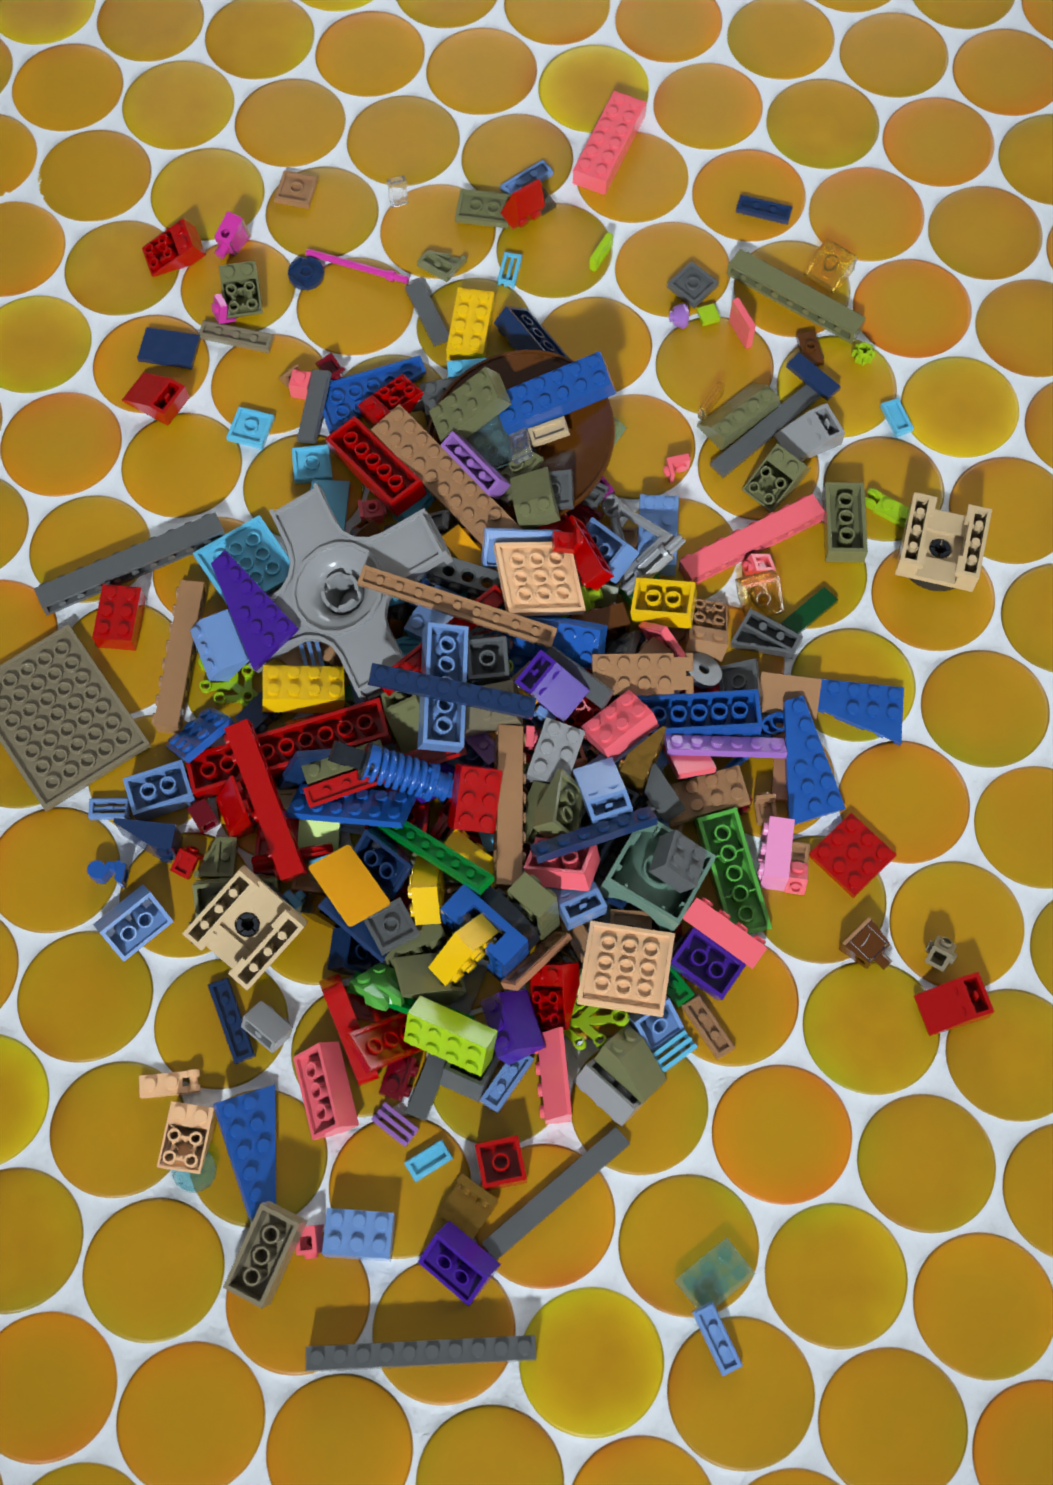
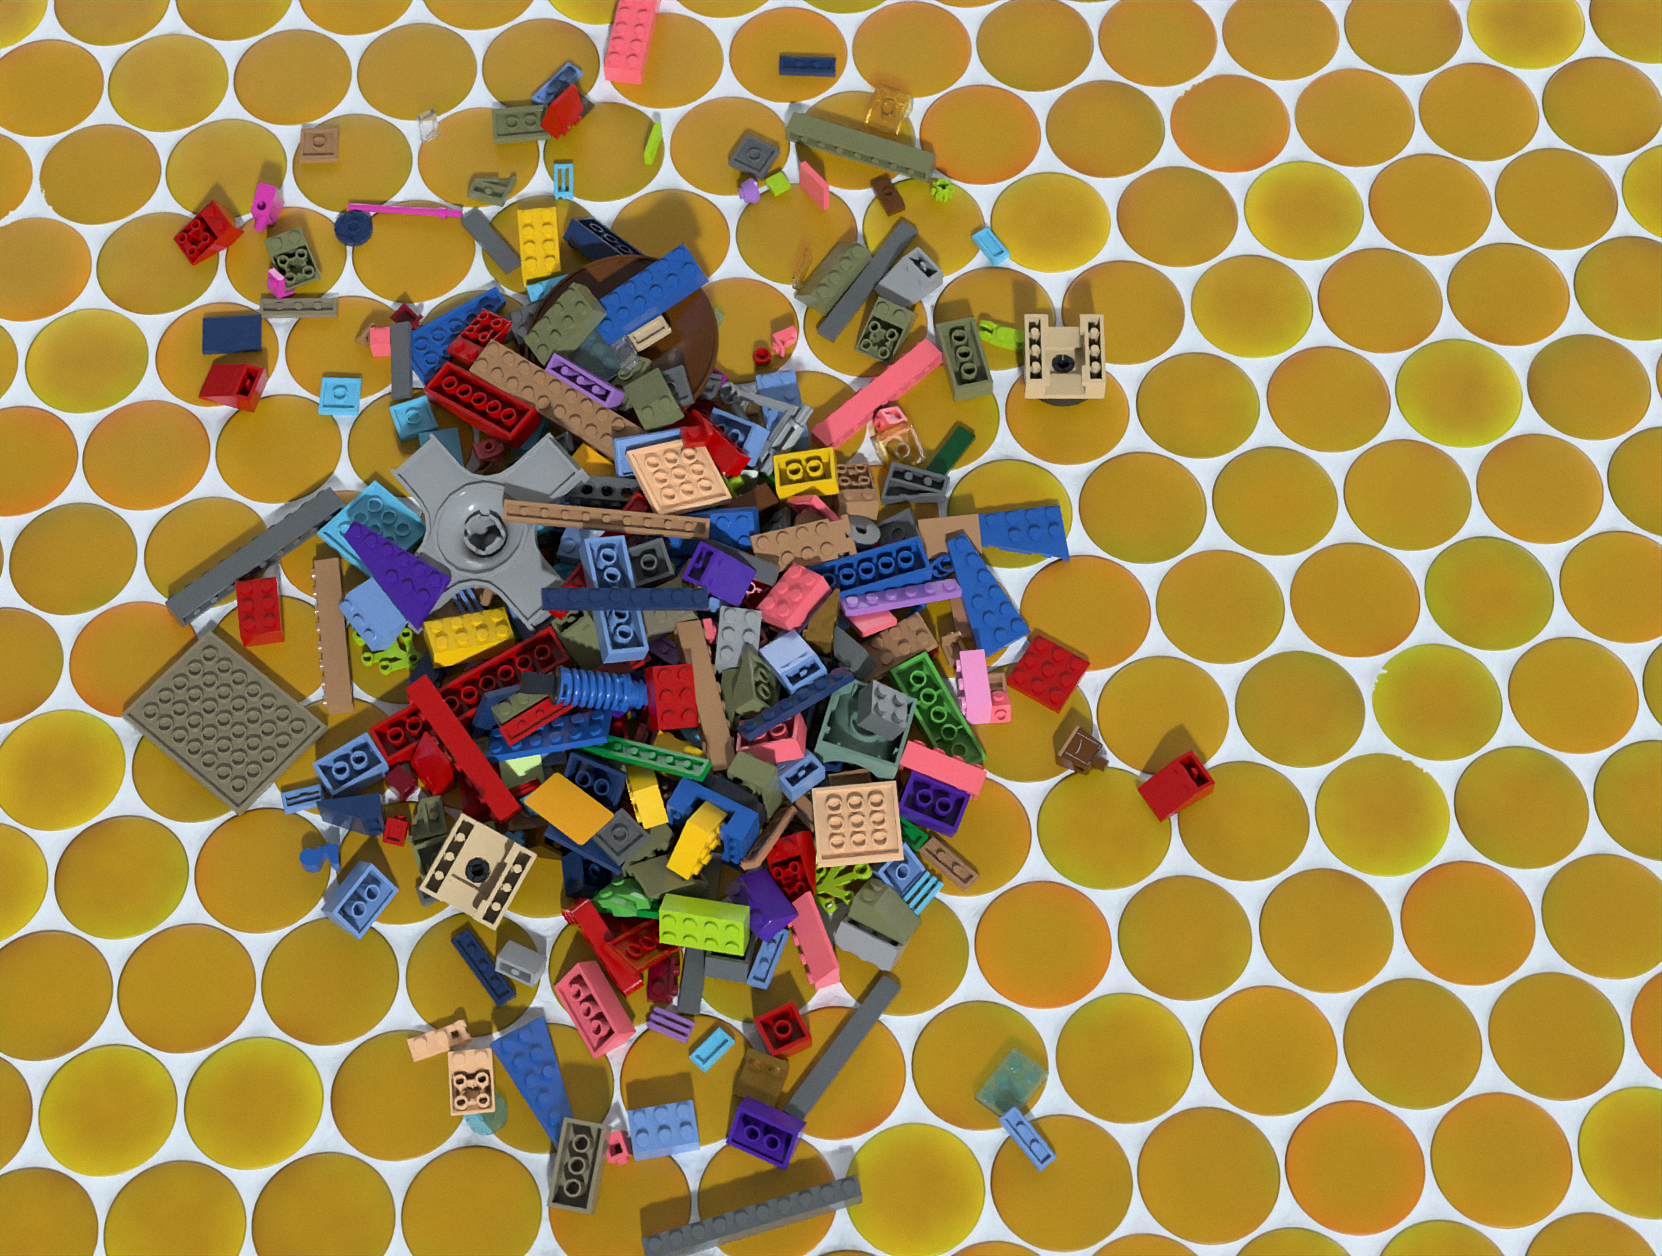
camera: 15 degrees left, 5 degrees down
blue plate [165,707,235,763] -> none
dark blue tile [786,353,841,401] -> none
dark tan brick [924,935,957,972] -> none
none -> red plate [752,348,772,366]

